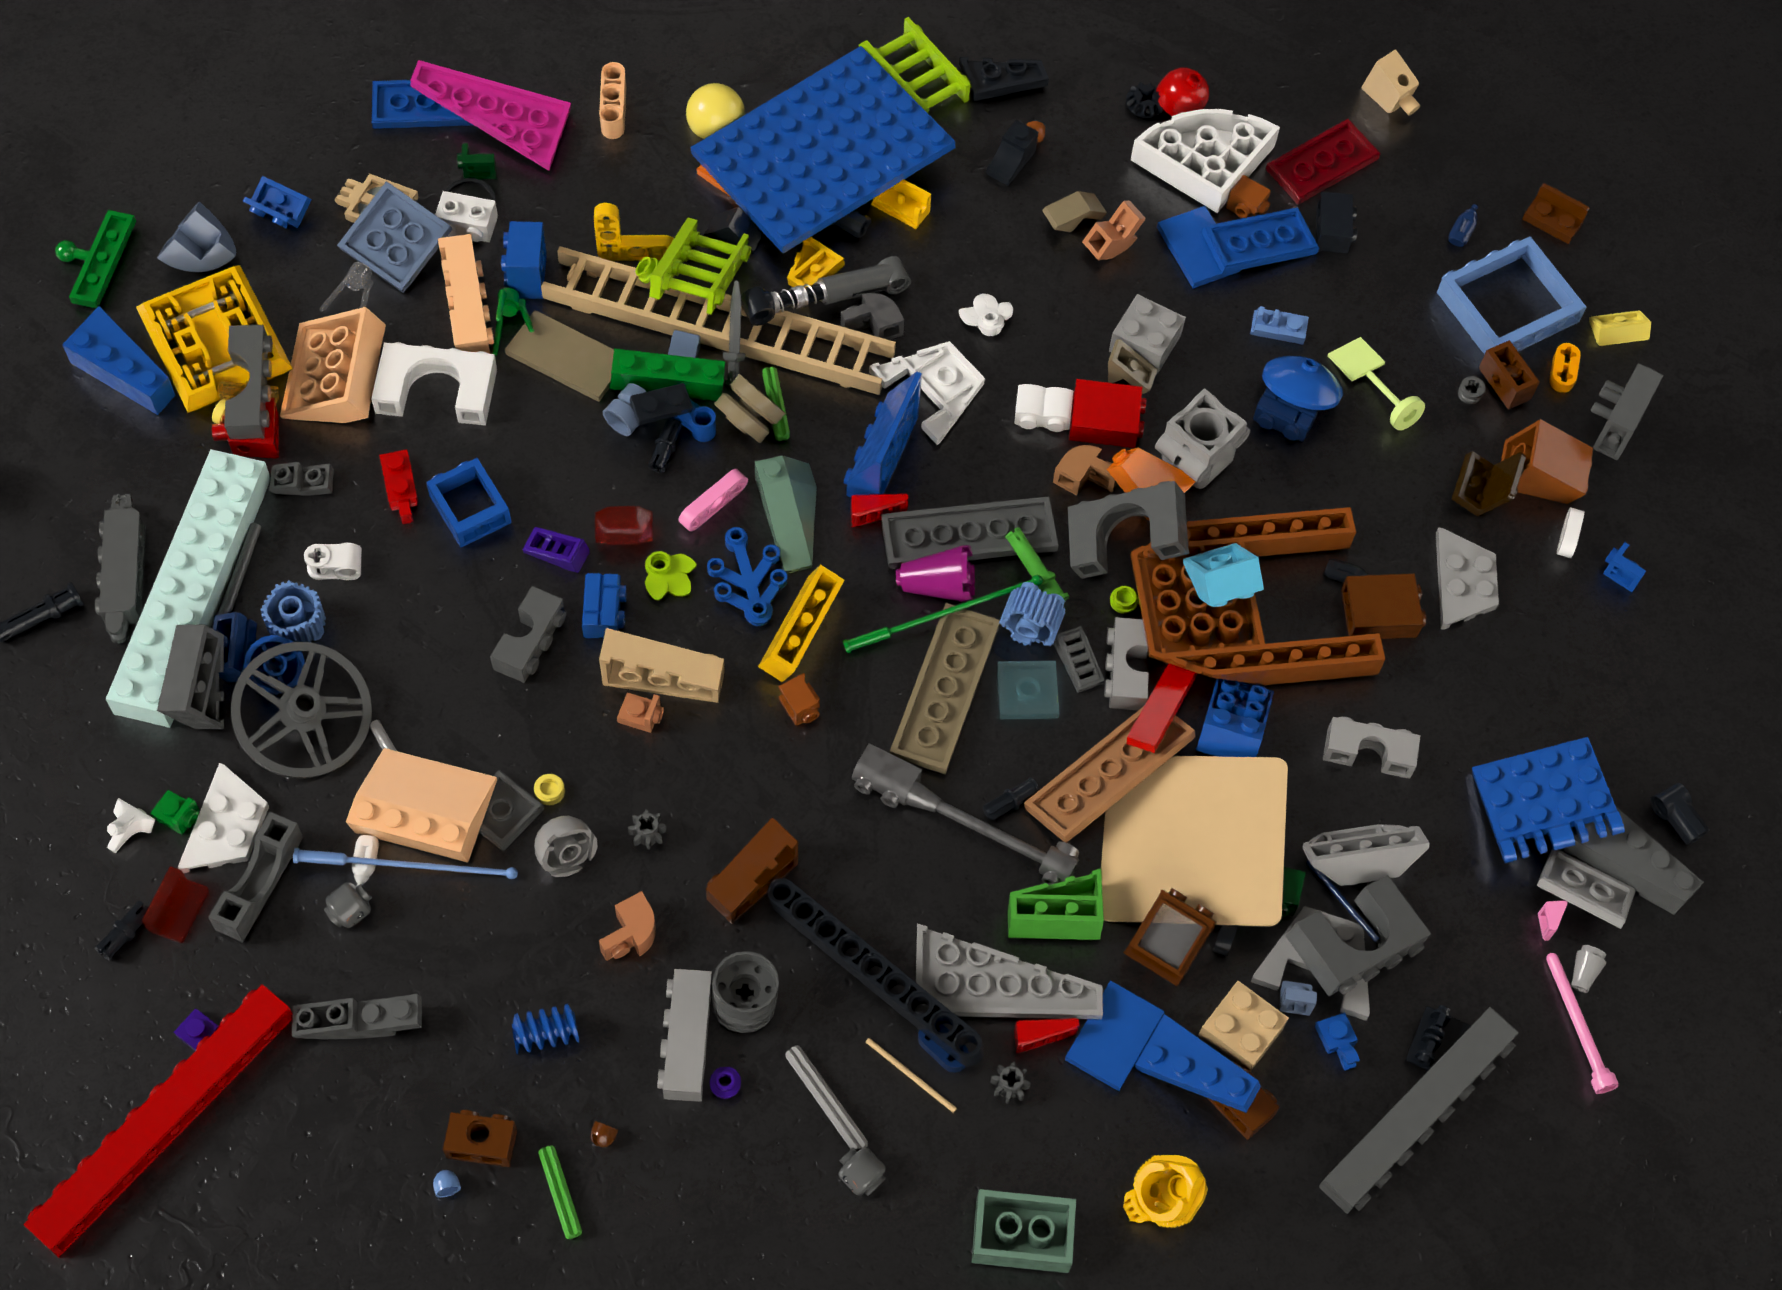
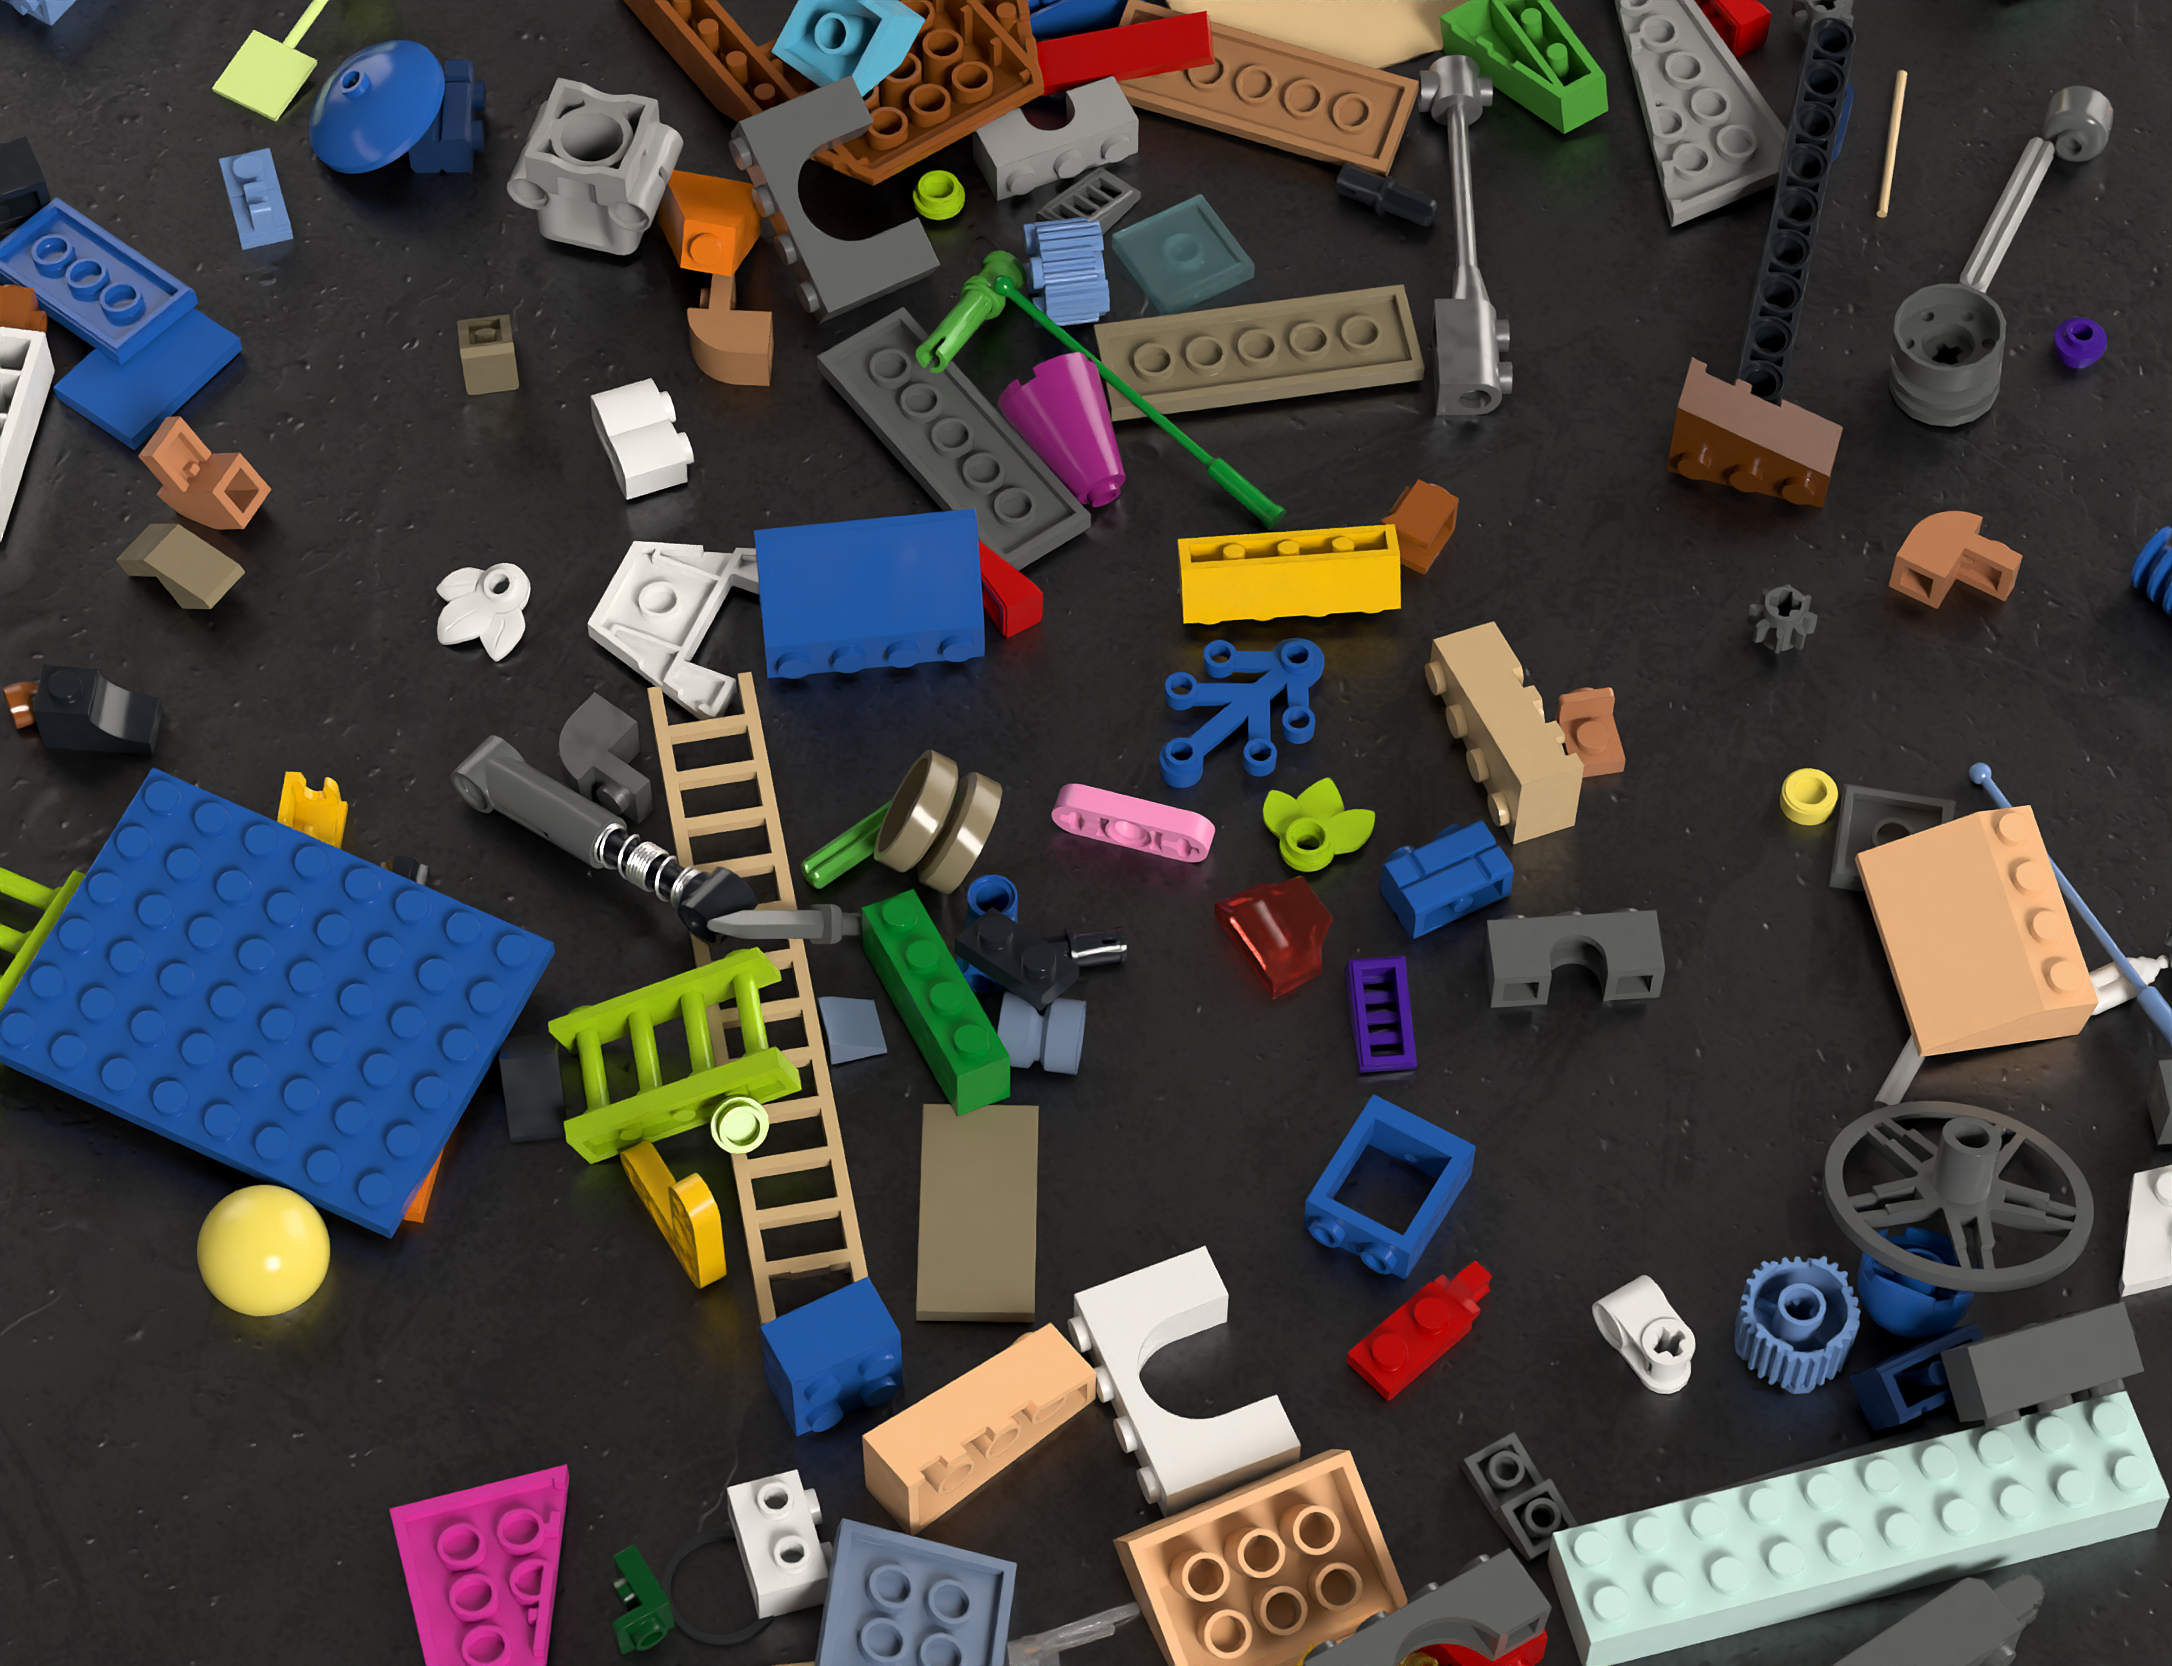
camera: 115 degrees left, 5 degrees down
green plant [492,288,534,356] -> none
light grey cylinder [534,815,598,877] -> none
light nougat beam [599,62,627,139] -> none
light grey brick [657,969,713,1102] -> none
sand green wedge [755,455,817,574] -> none
yellow wing [787,237,845,287] -> none
red brick [1069,379,1146,448] -> none
light grey brick [1109,294,1186,374] -> none

